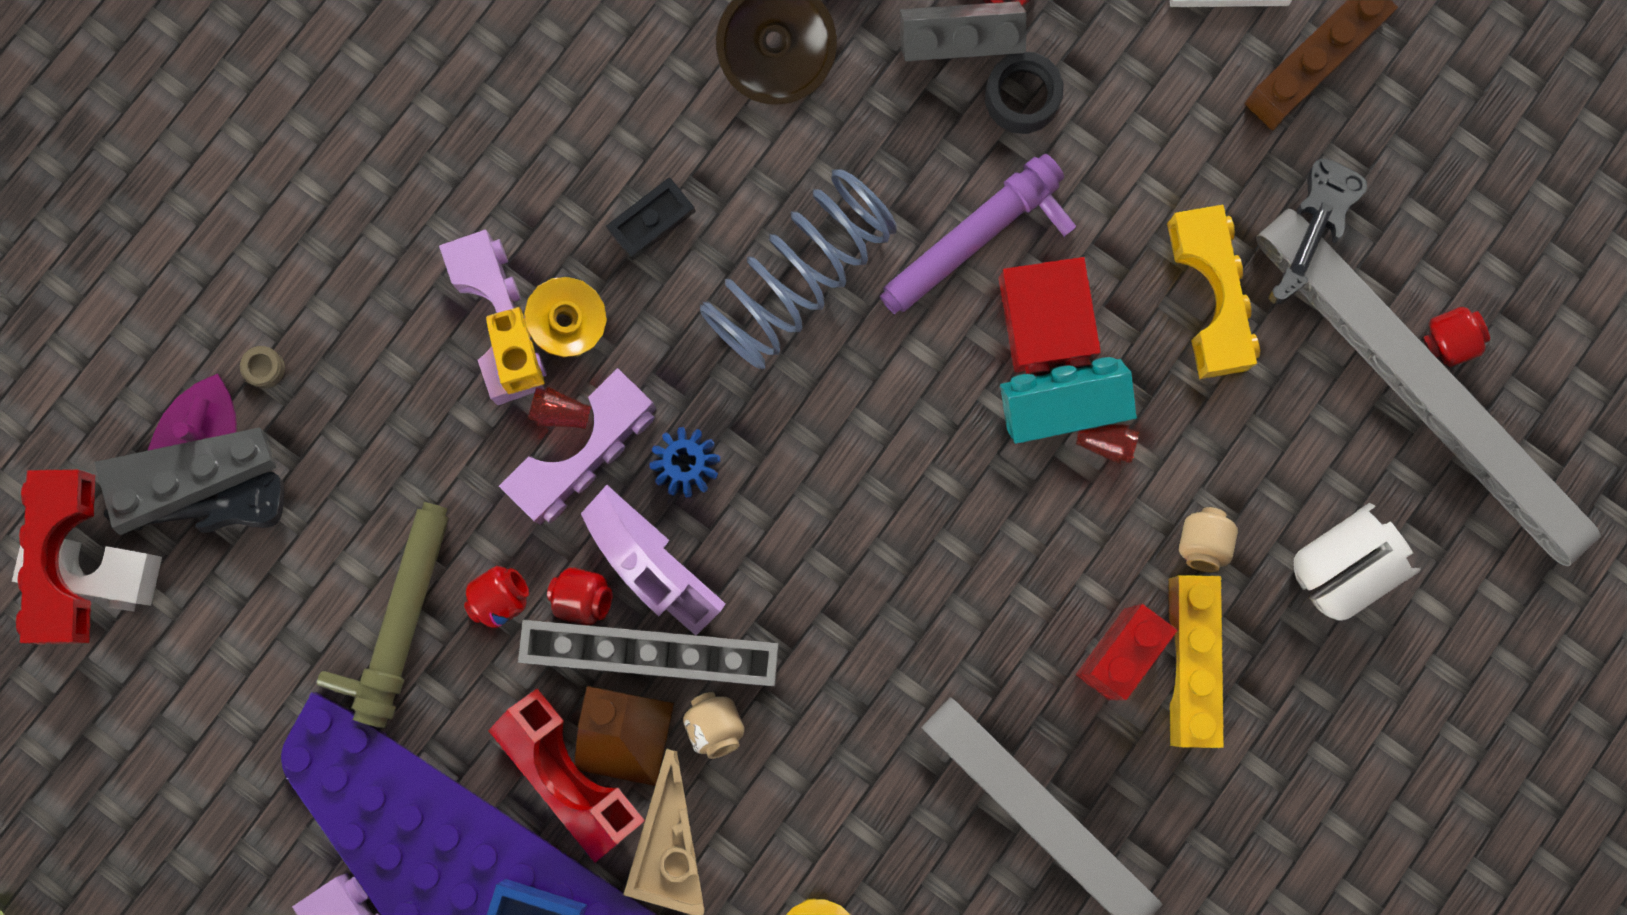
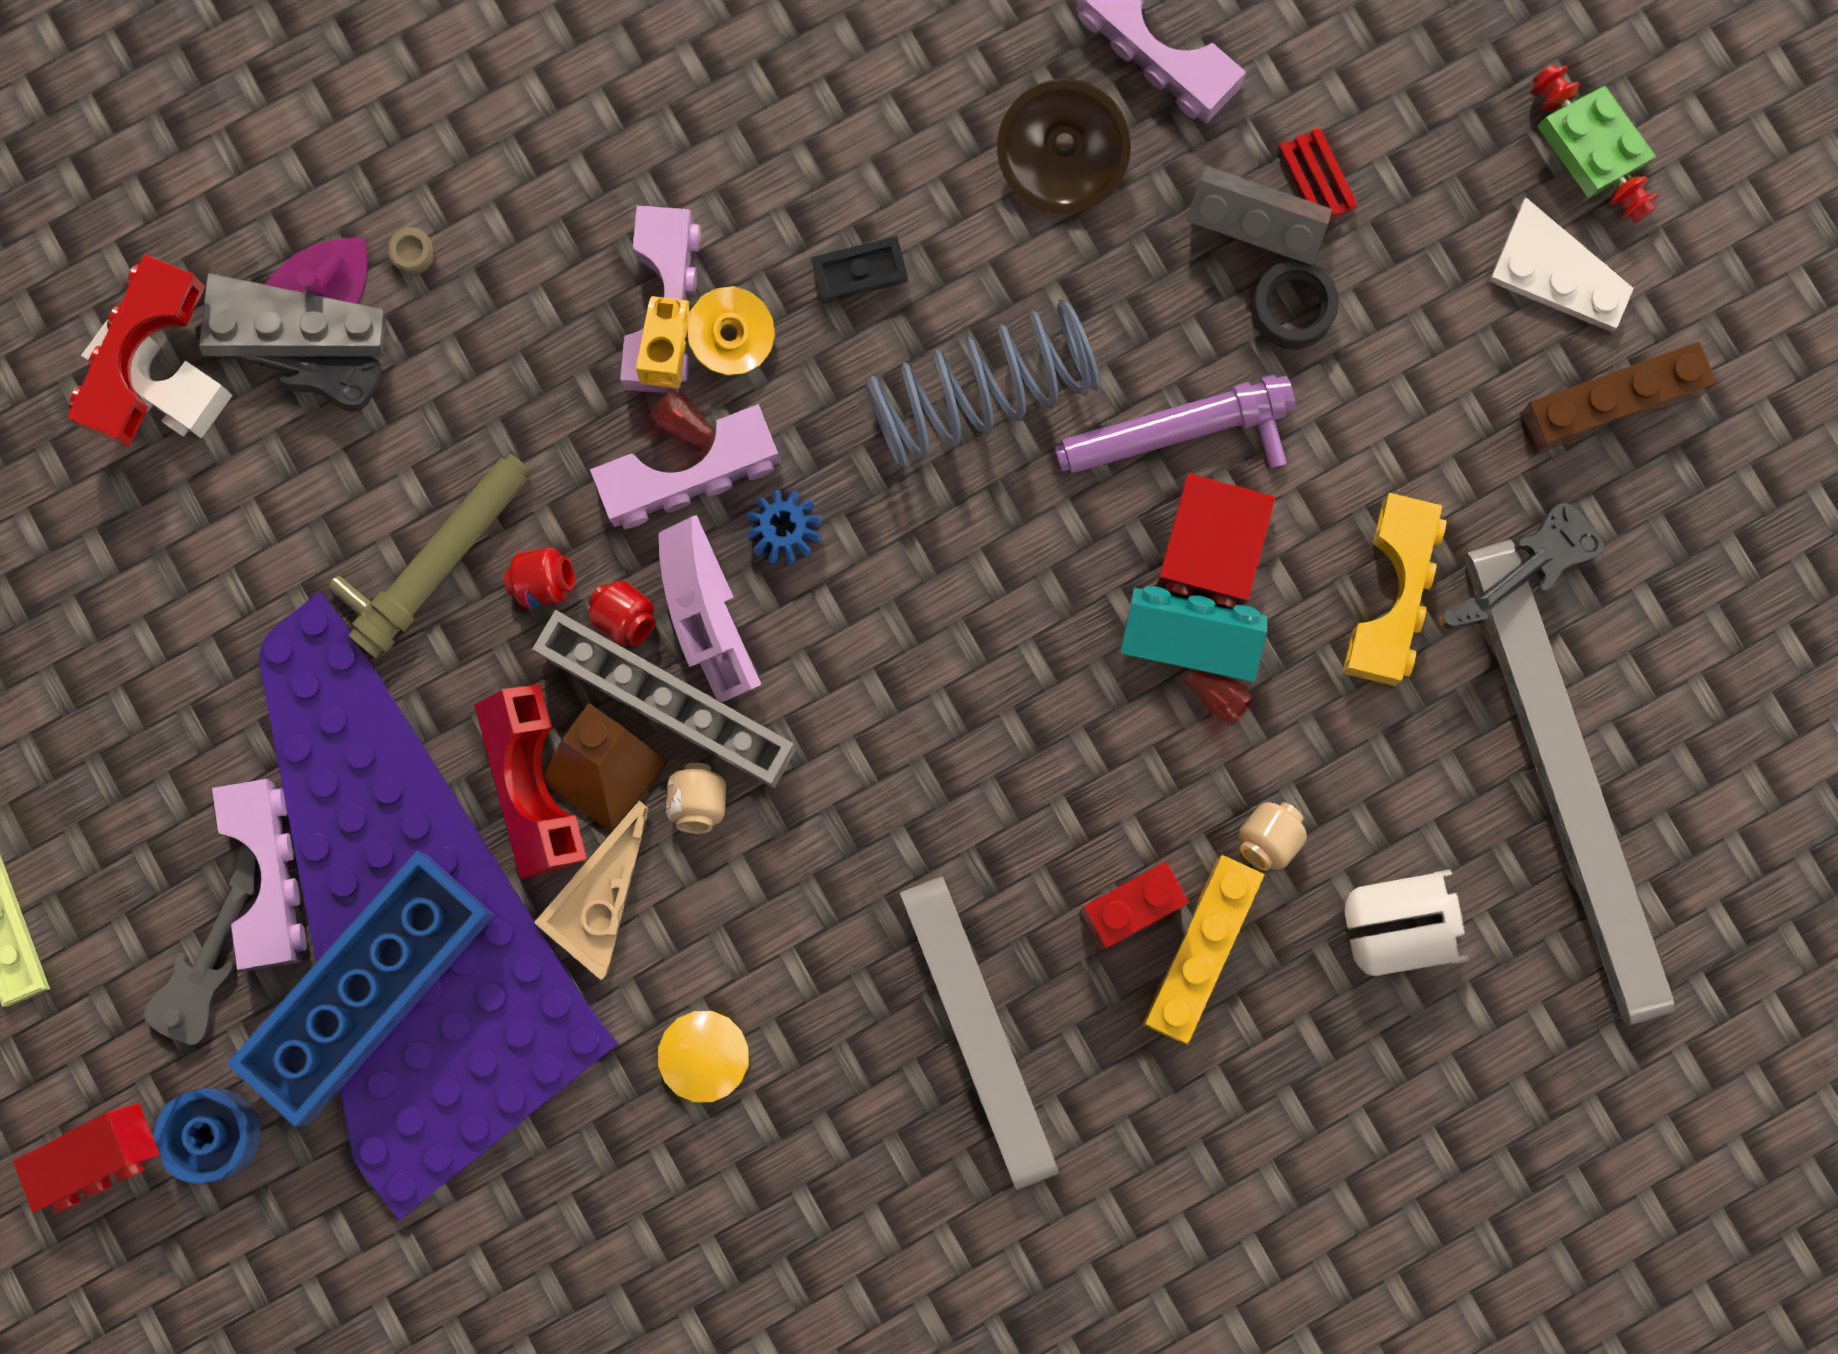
camera: 30 degrees right, 0 degrees up
red head [1423,306,1491,367] -> none

